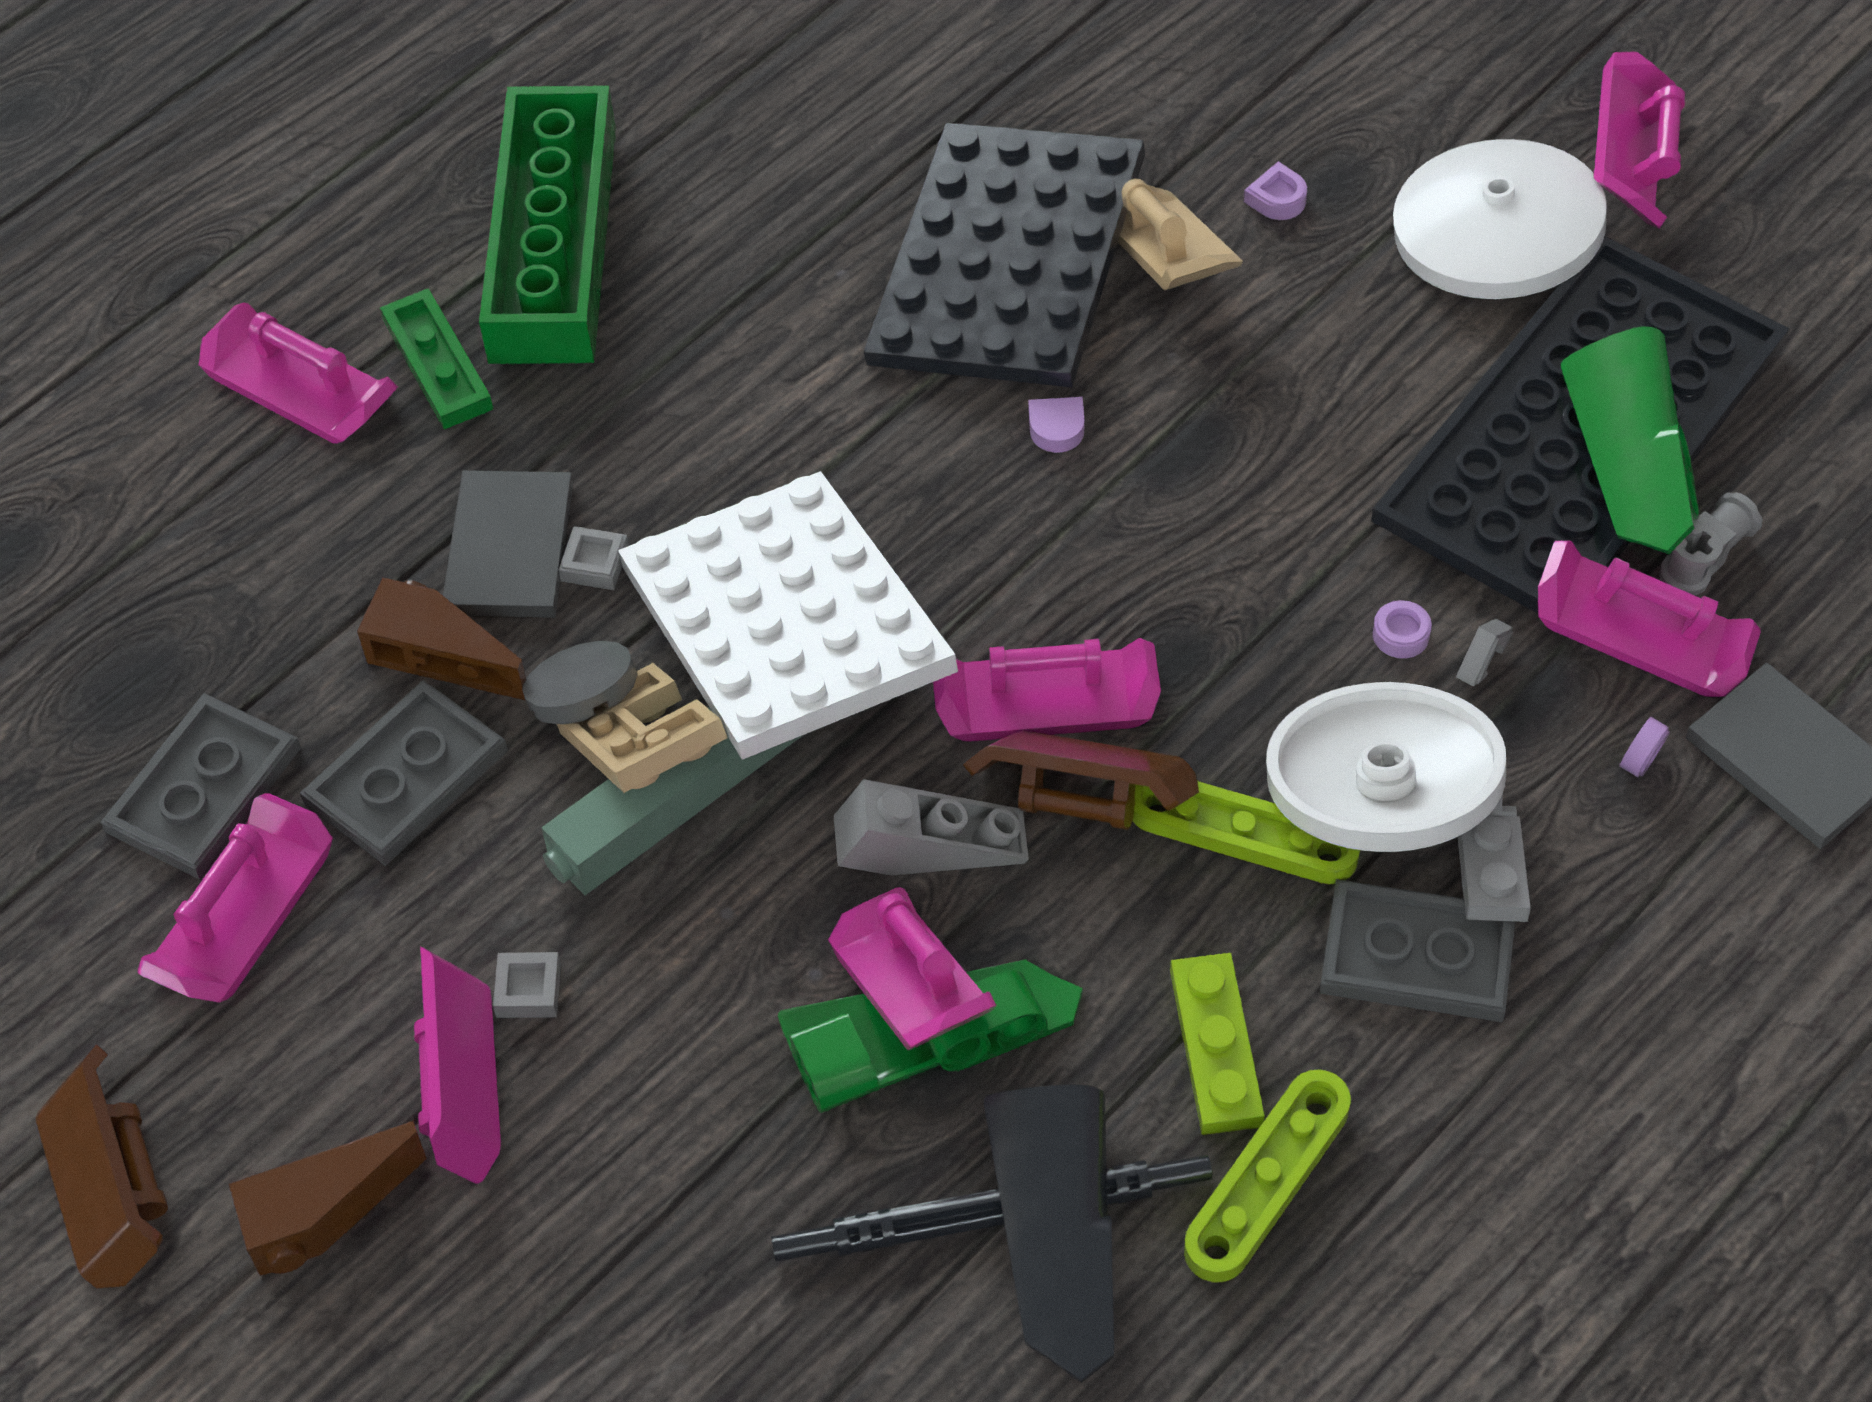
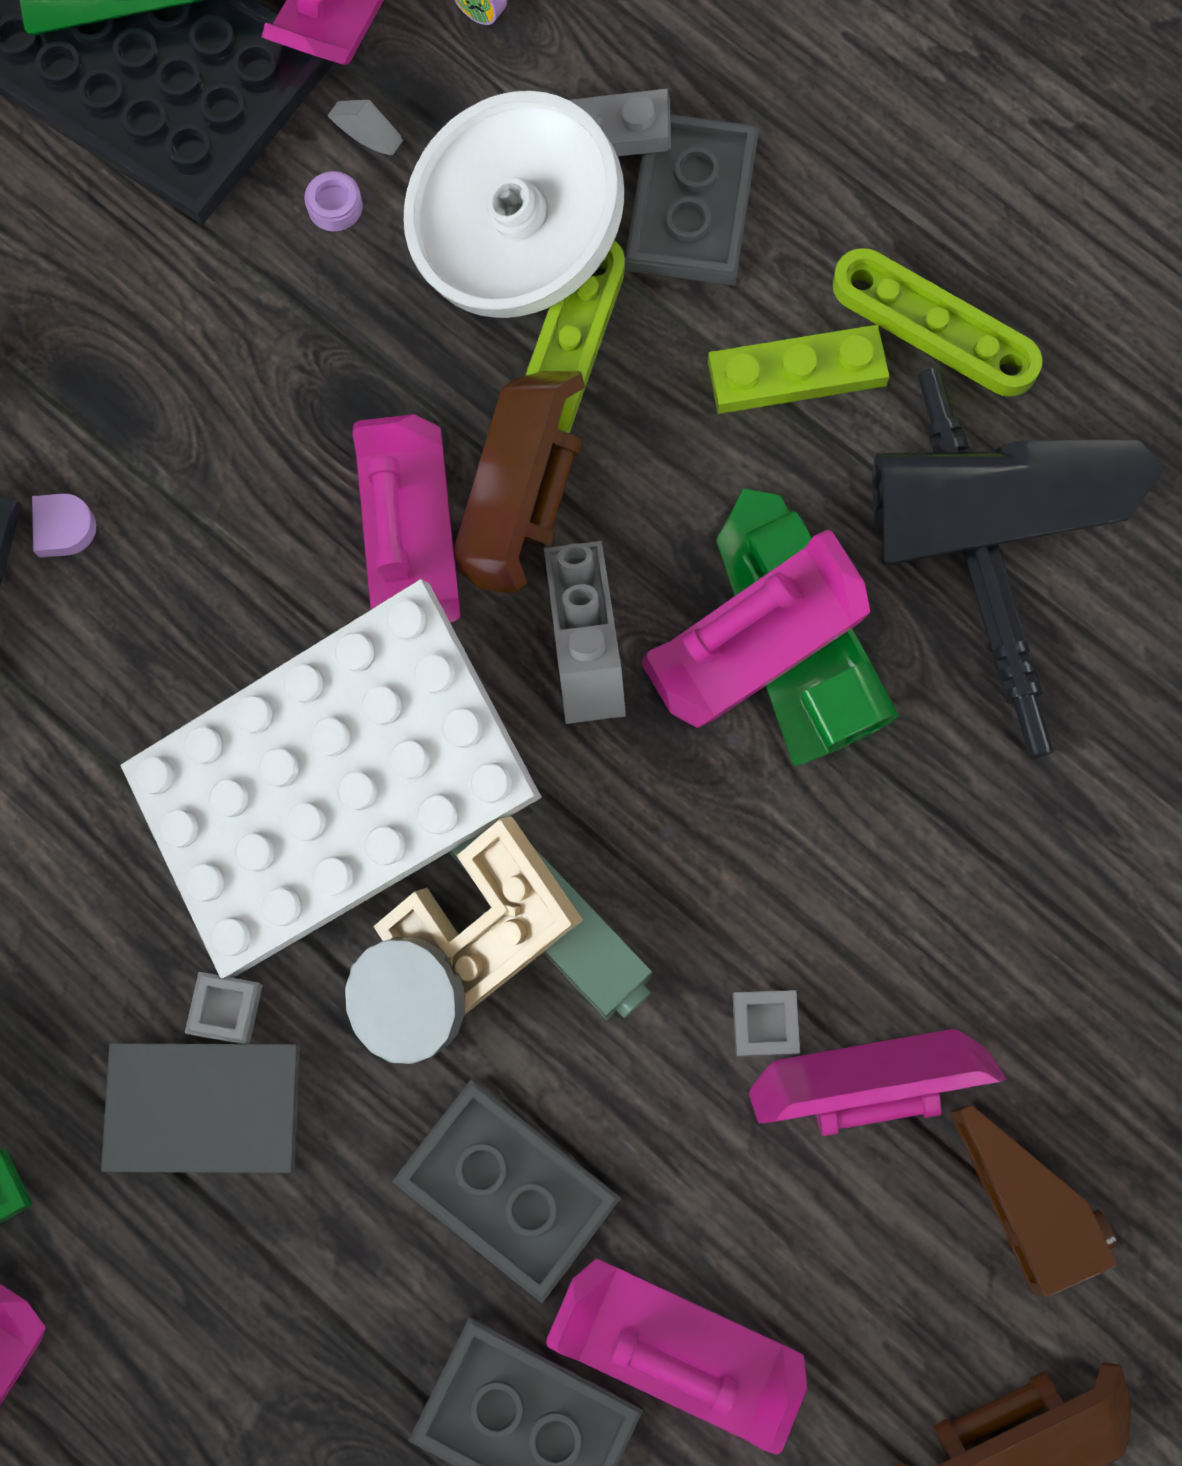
camera: 90 degrees left, 20 degrees up
reddish brown slope [357,577,526,700] -> none

